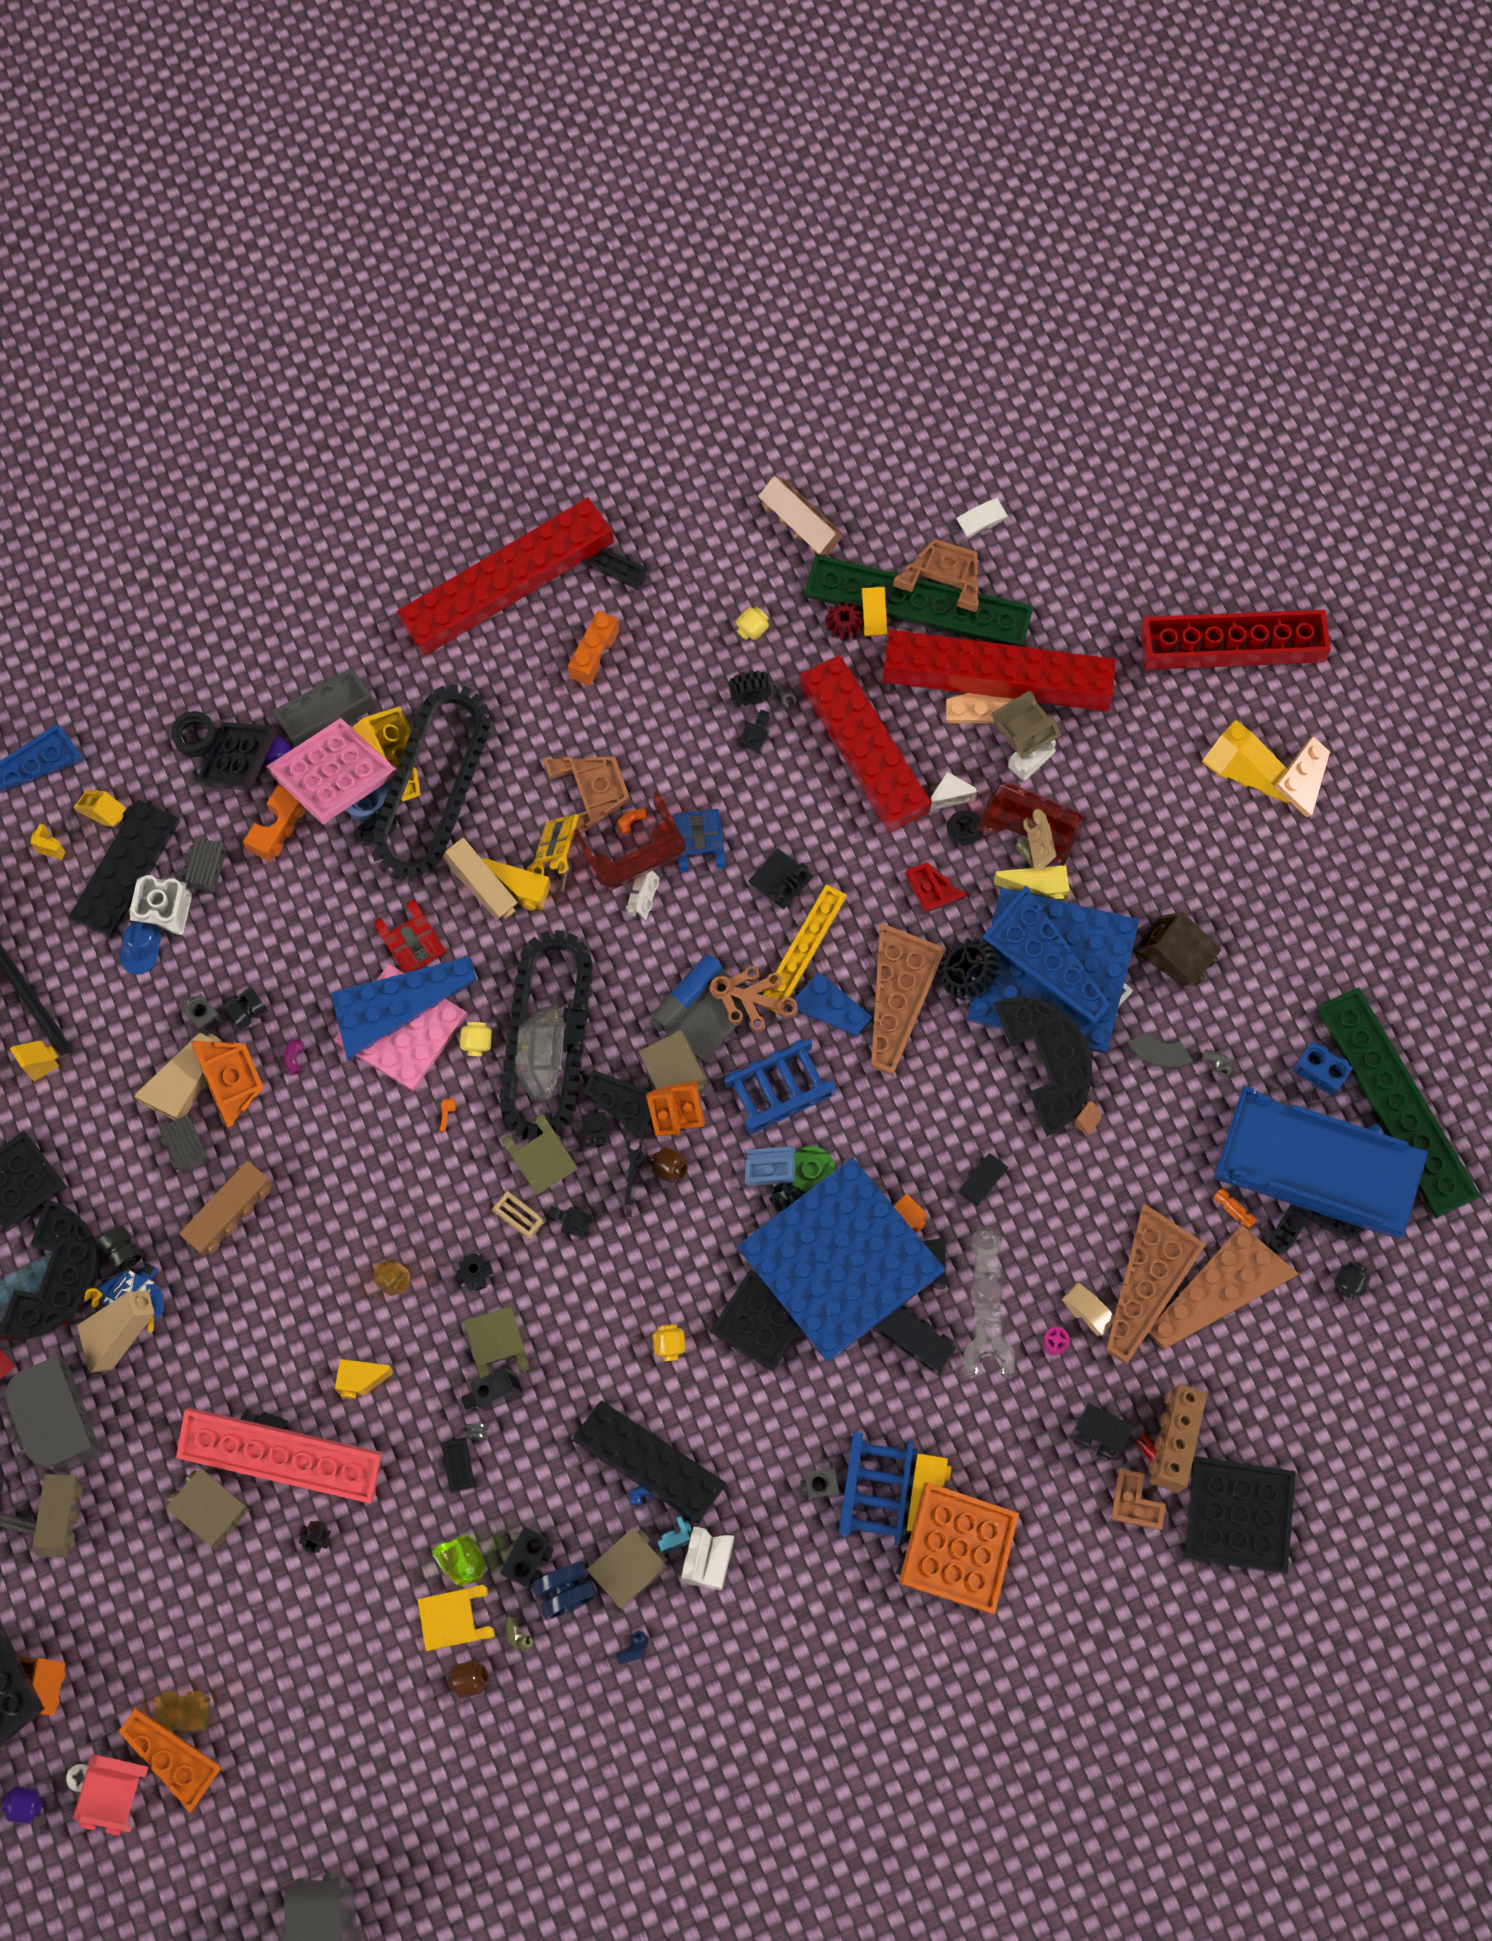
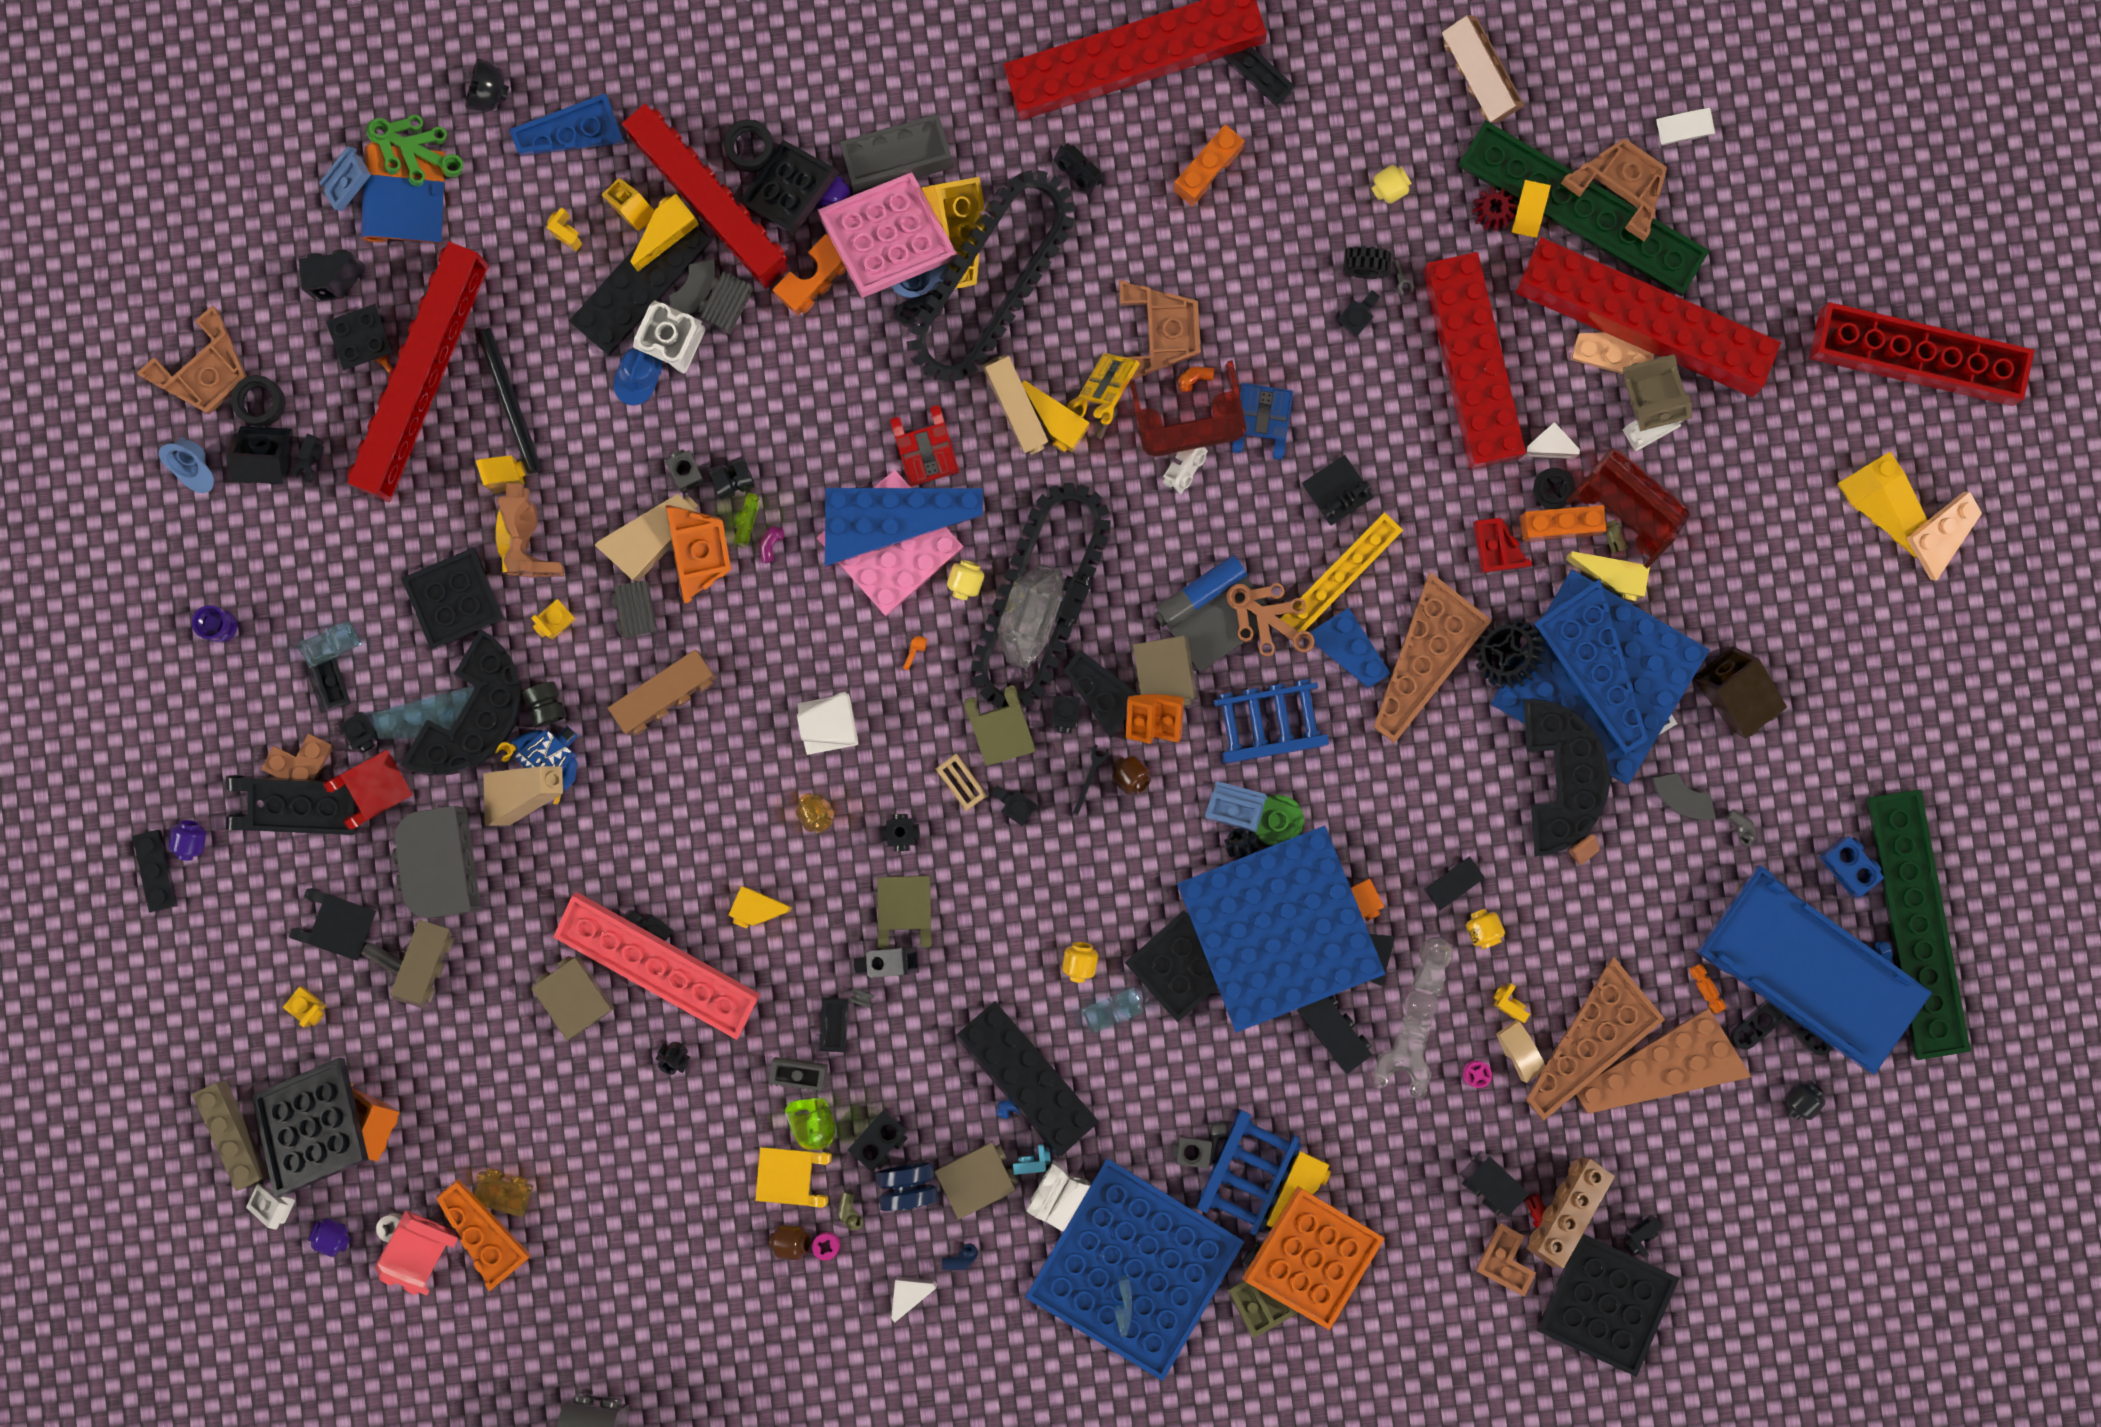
camera: 20 degrees right, 15 degrees up
tan hinge [1023,809,1056,871] -> none
none -> nougat hips [496,484,565,578]
none -> yellow bracket [531,599,576,640]
none -> red brick [622,103,789,290]
none -> yellow slope [630,194,699,272]
none -> dark grey tile [669,259,716,316]
none -> clear neon green plate [734,493,760,549]
none -> dark grey brick [769,1057,828,1092]
none -> white piece [797,692,858,755]
none -> dark pink wheel [812,1231,840,1261]
none -> white slope [891,1276,938,1323]
none -> blue plate [1025,1158,1245,1381]
none -> black hinge [1053,143,1105,196]
none -> clear light blue slope [1081,987,1144,1034]
none -> clear light blue slope [1114,1275,1132,1337]
none -> flat silver hand [1210,1122,1227,1160]
none -> olive wing [1227,1280,1298,1338]
none -> yellow head [1466,909,1505,950]
none -> yellow bracket [1493,983,1530,1023]
none -> orange brick [1520,505,1606,542]
none -> black bracket [1624,1215,1663,1258]

